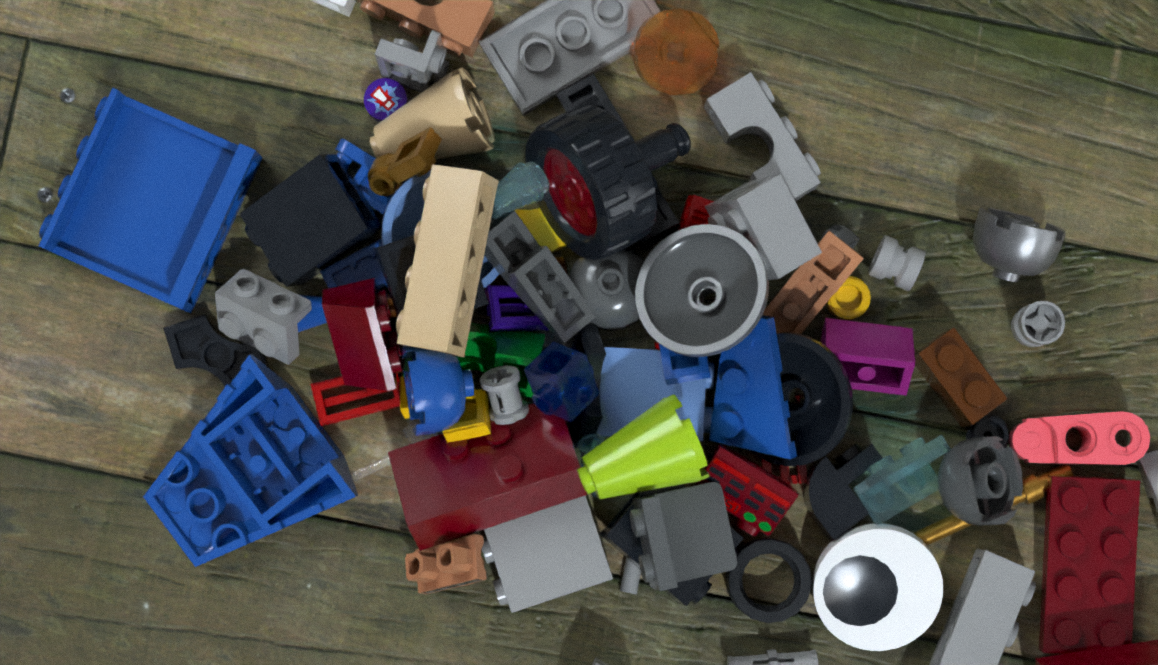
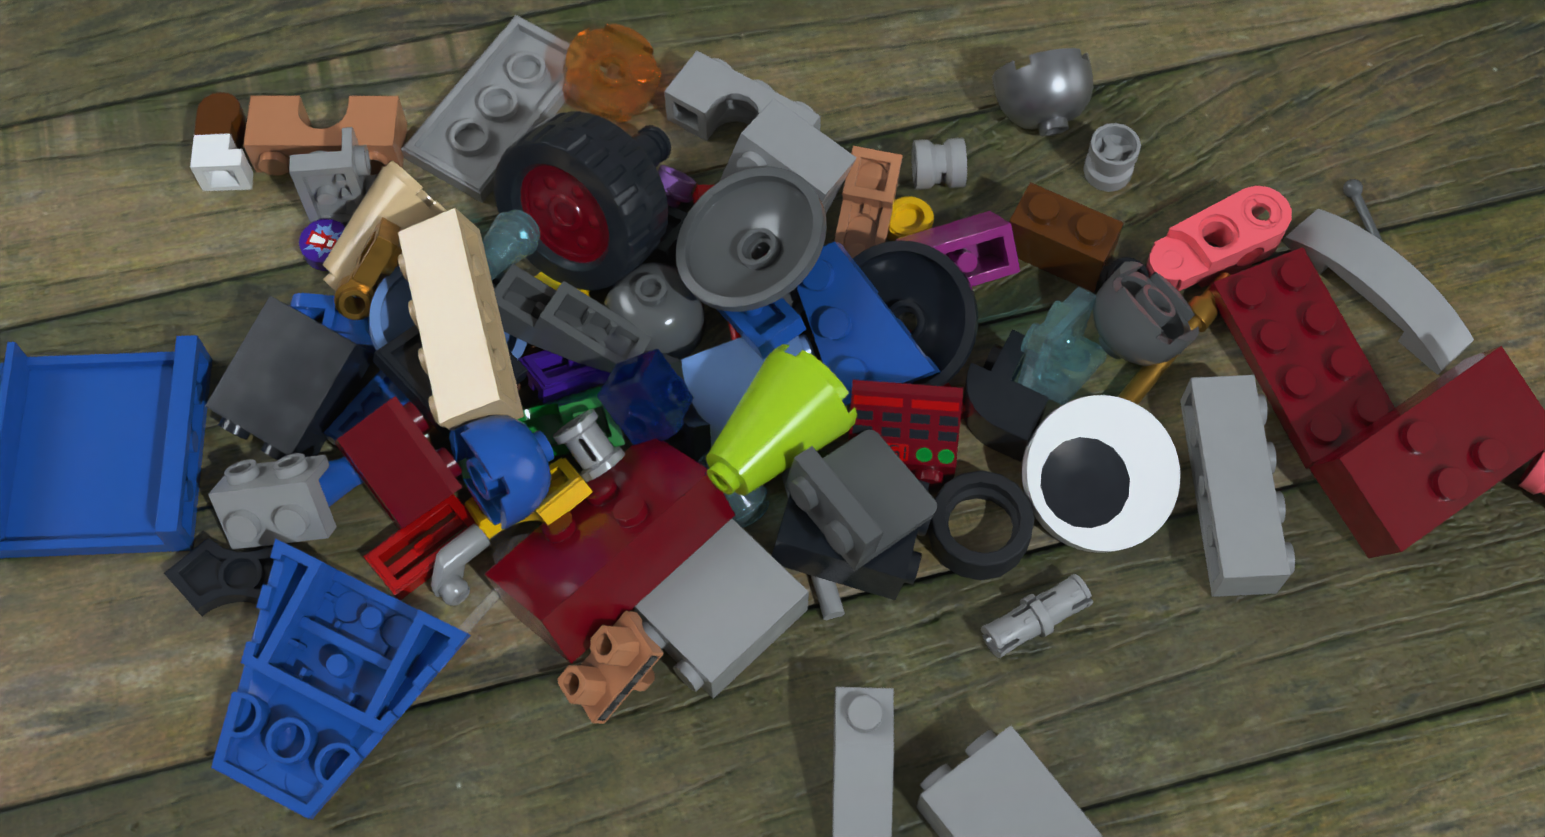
camera: 25 degrees left, 20 degrees down
none -> light grey arm [431,523,491,606]
none -> medium lavender plate [658,165,696,208]

